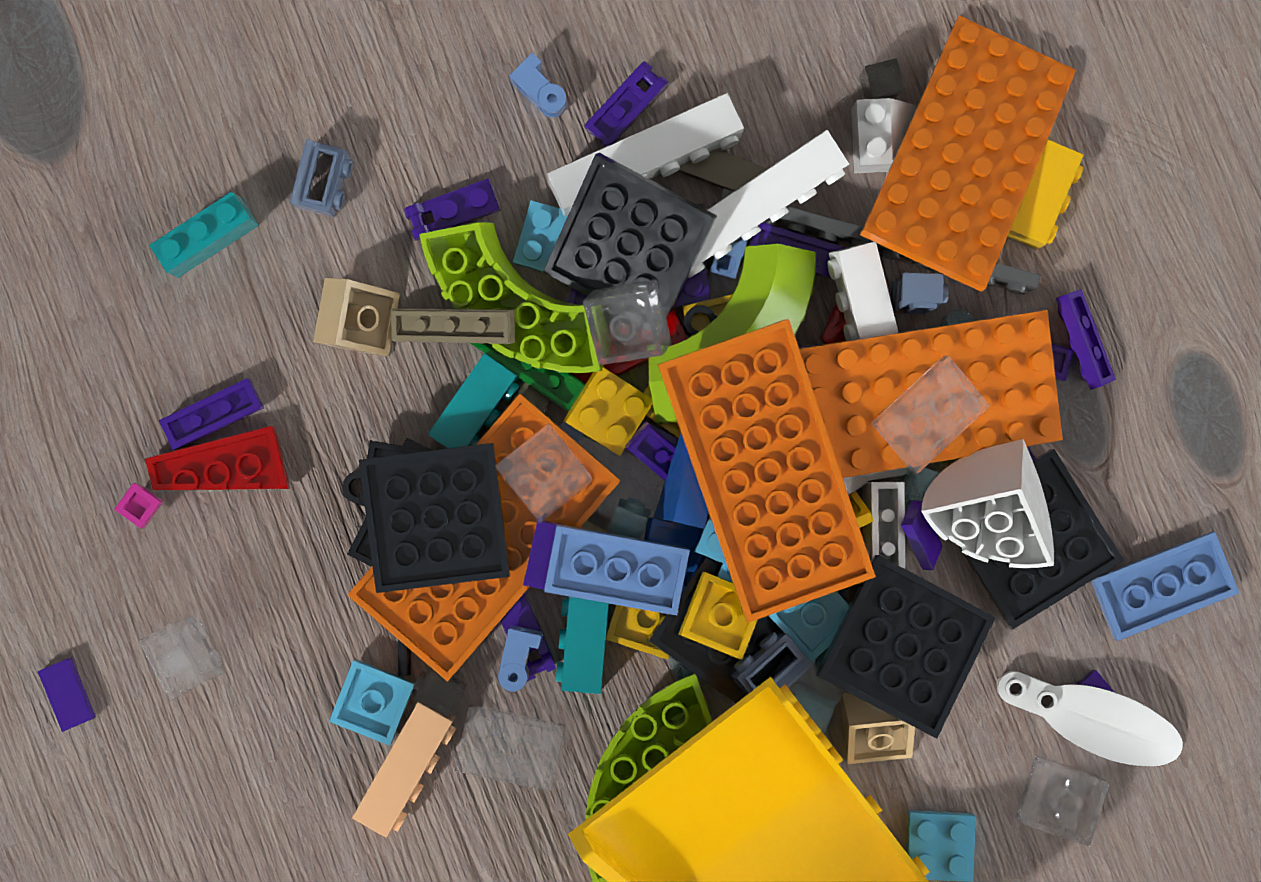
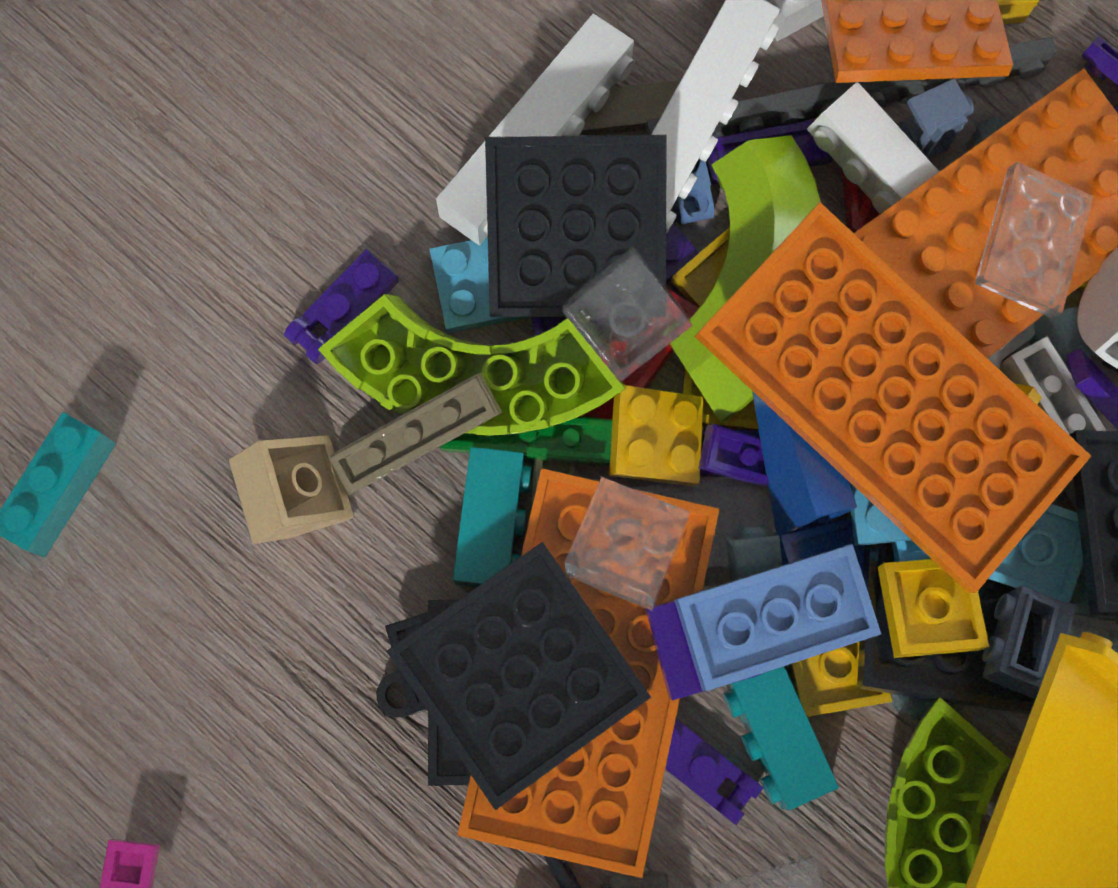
camera: 30 degrees left, 10 degrees down
red wing [145,426,291,490] -> none
dark purple plate [159,378,264,450] -> none
sand blue window [290,139,353,217] -> none
medium blue leg [498,625,543,692] -> none
medium blue leg [509,53,567,118] -> none
dark purple plate [584,61,669,147] -> none
black piece [683,305,717,336] -> none

